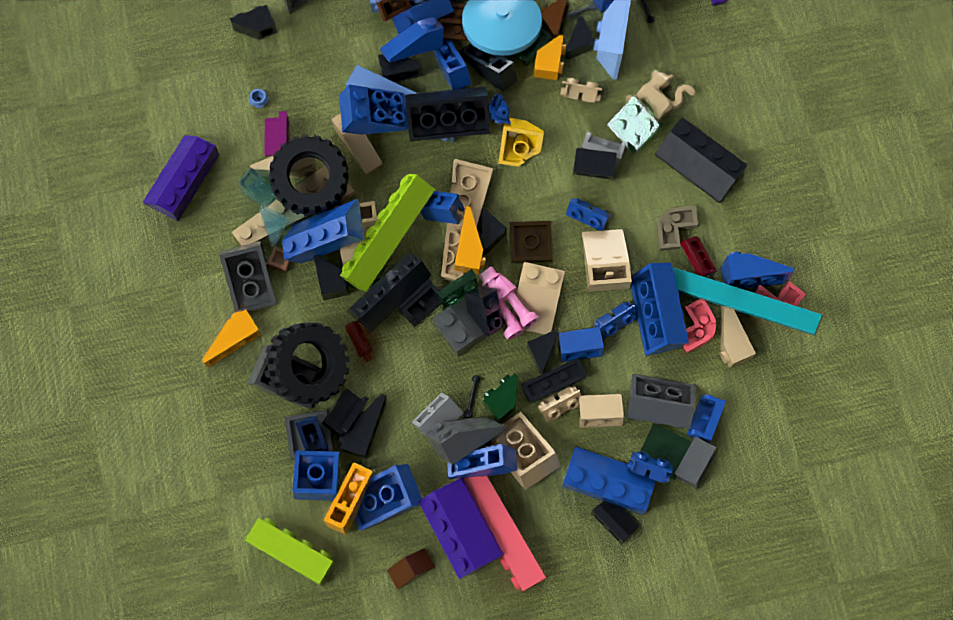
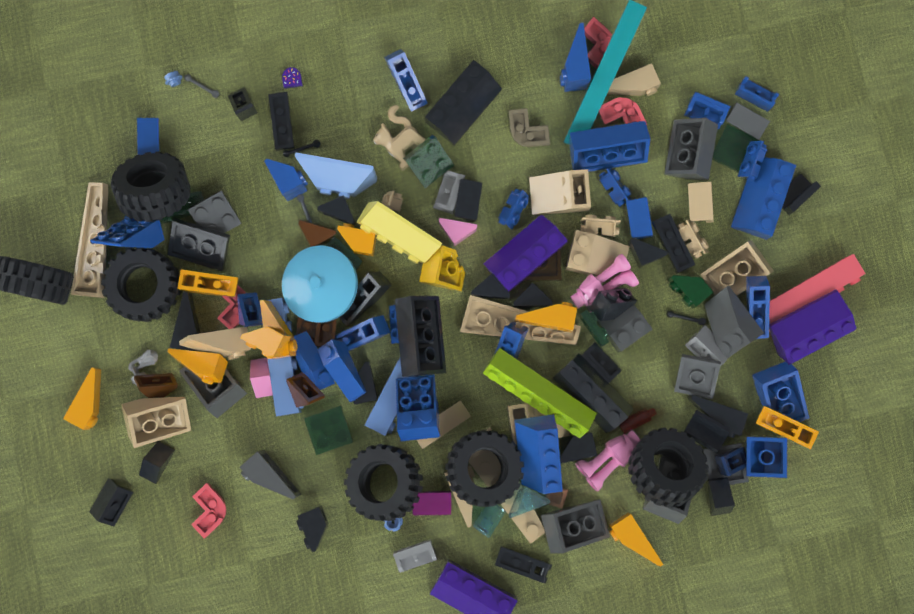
camera: 90 degrees left, 10 degrees up
lime brick [245,517,335,586] -> none
reddish brown slope [387,548,435,589] -> none
blue hinge [488,94,511,124] -> none
dark red plate [680,236,717,277] -> none
none -> clear green plate [304,406,353,455]
none -> black tyre [344,444,423,521]
none -> light yellow slope [357,201,442,264]
none -> slope [384,49,428,112]
none -> light grey hinge [393,539,437,573]
none -> bright pink slope [439,218,477,246]
none -> black slope [471,274,510,300]
none -> dark purple slope [483,214,568,292]
none -> black plate [495,546,552,584]
none -> bright pink piece [575,430,640,492]
none -> tan hinge [580,215,621,237]
none -> dark grey plate [674,354,721,399]
none -> black slope [708,477,735,516]
none -> blue hinge [735,76,779,112]

